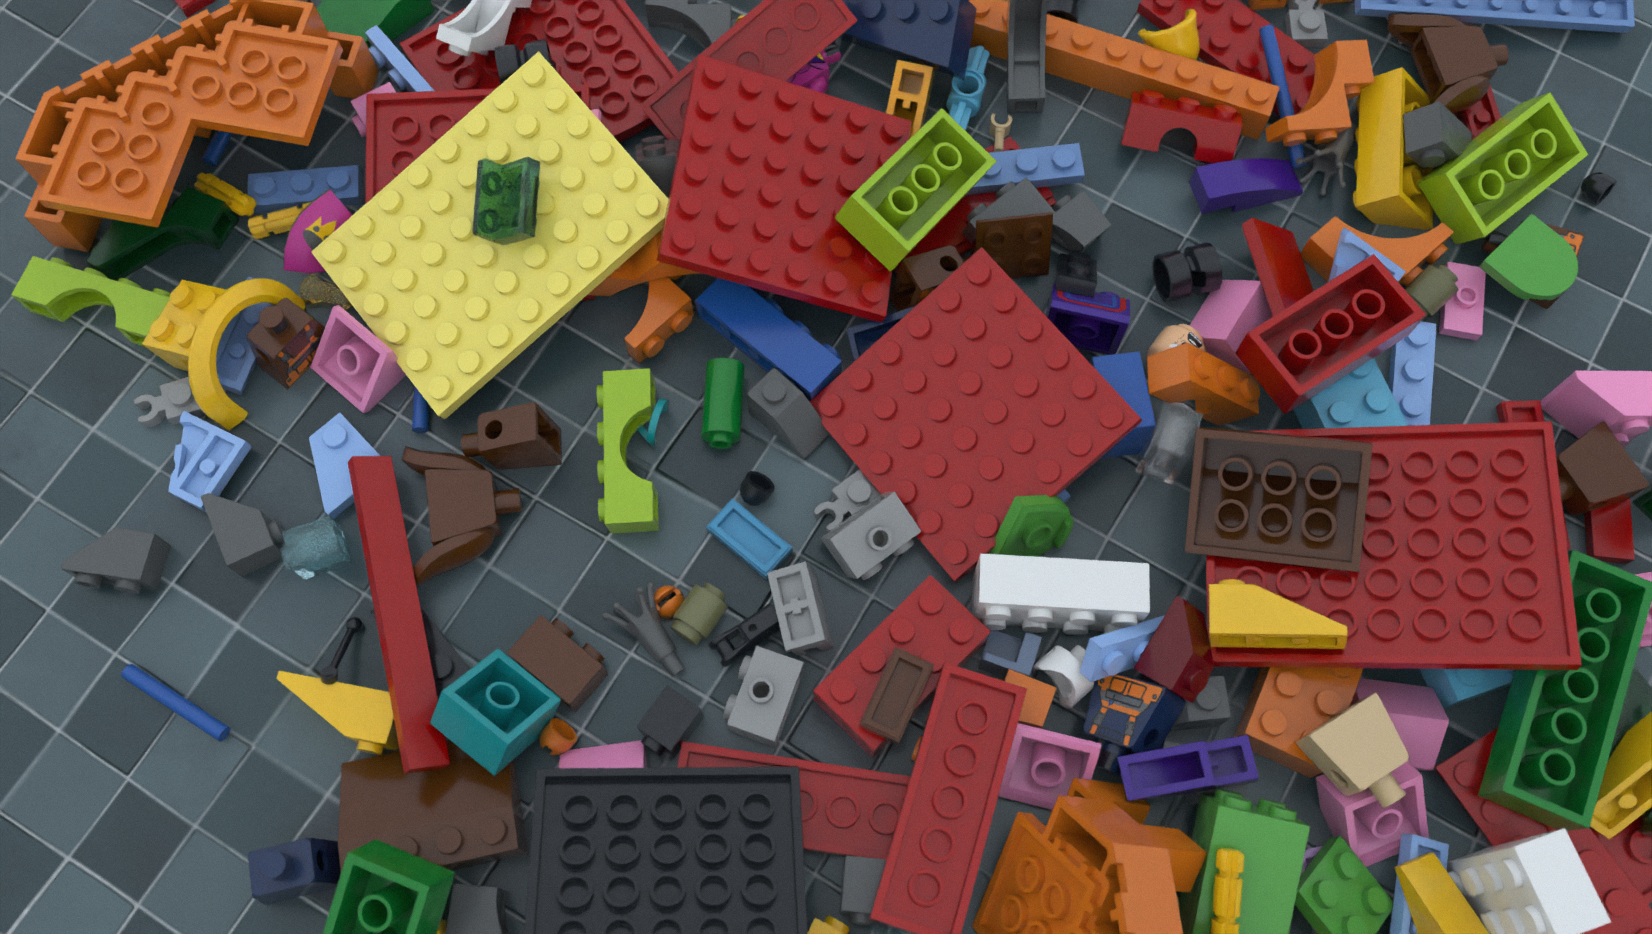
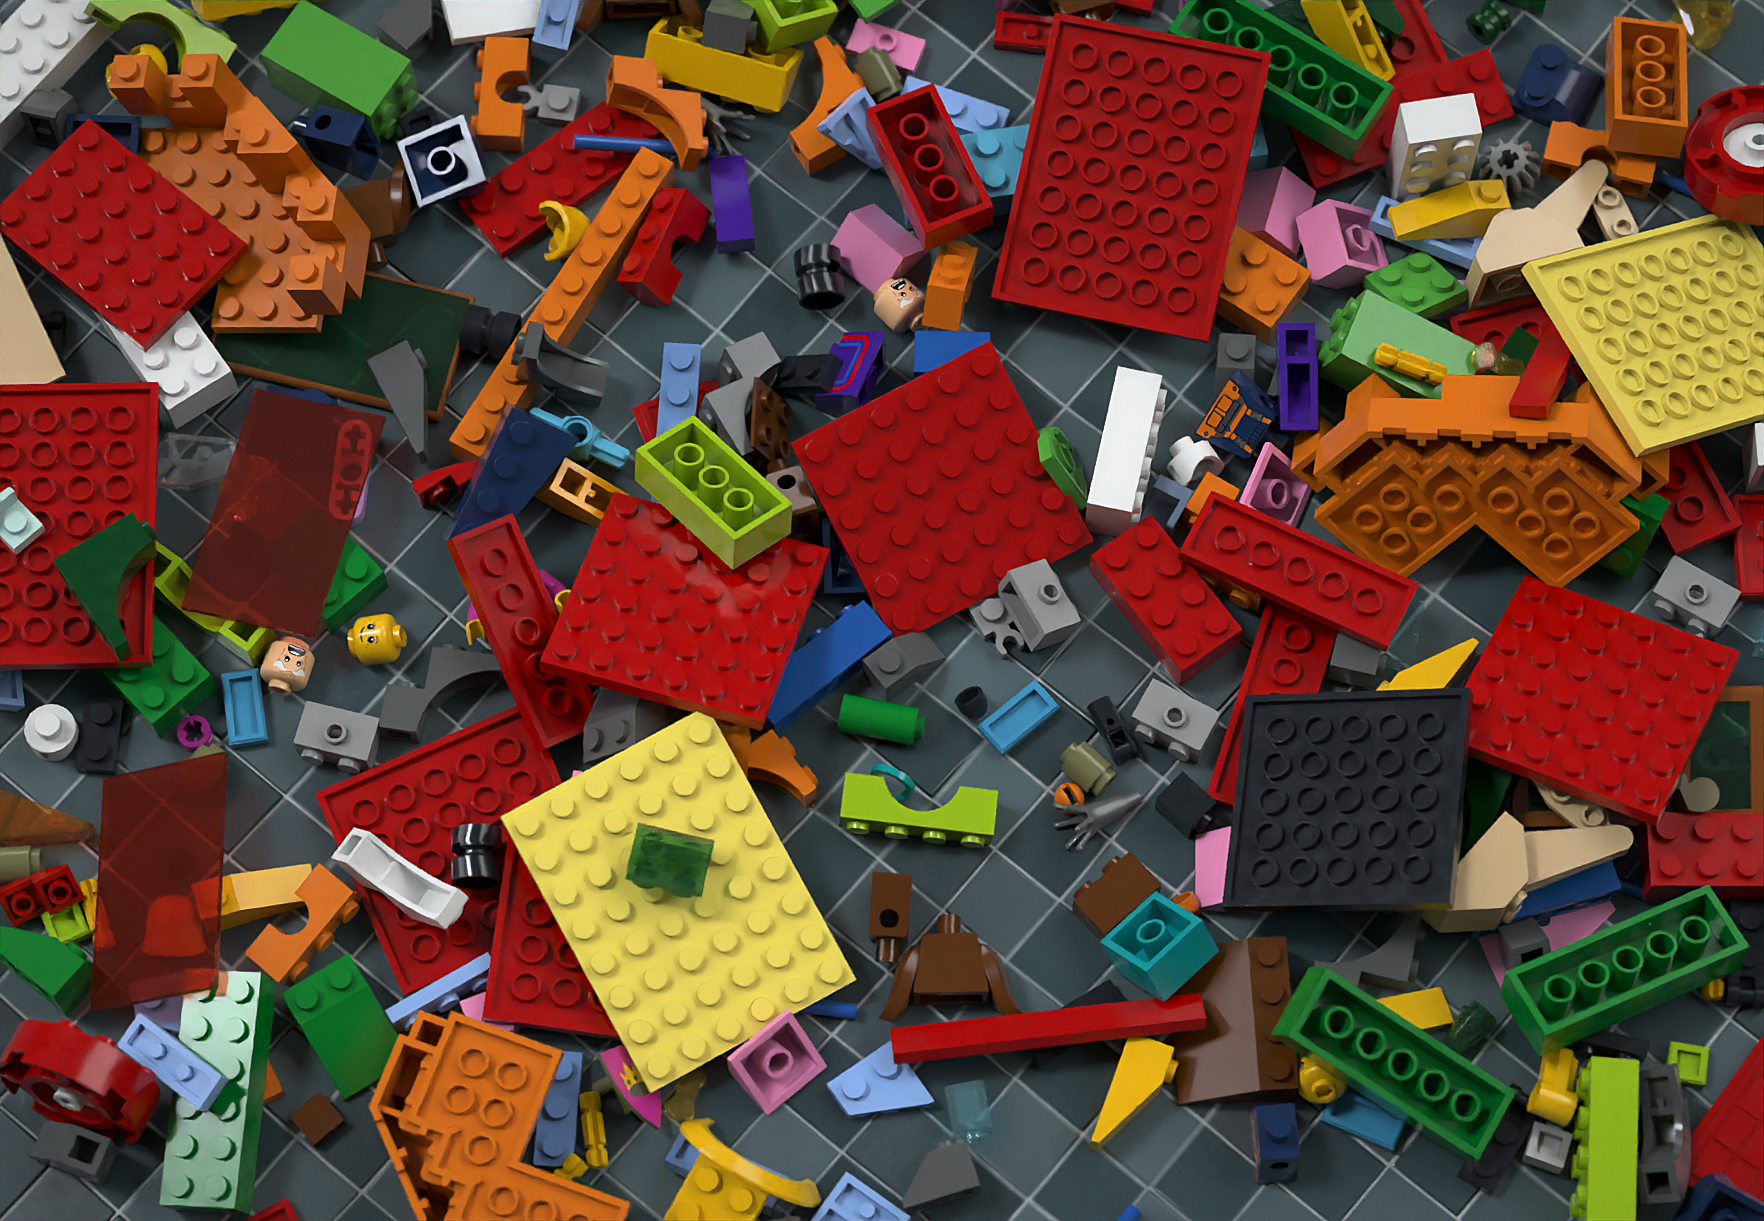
camera: 80 degrees left, 0 degrees up
reddish brown torso [246,298,326,390] -> none
black hinge [320,617,363,685] -> none
light grey hinge [767,561,834,656] -> none
reddish brown tile [859,647,934,745] -> none
tan hand [989,113,1012,152] -> none
light blue plate [1080,615,1165,682] -> none
dark red slope [1134,595,1214,704] -> none
clear brick [1135,402,1203,484] -> none
reddish brown slope [1185,427,1373,572] -> none
yellow slope [1209,579,1347,649] -> none
red tile [1242,218,1314,316] -> none
tan torso [1296,692,1409,808] -> none

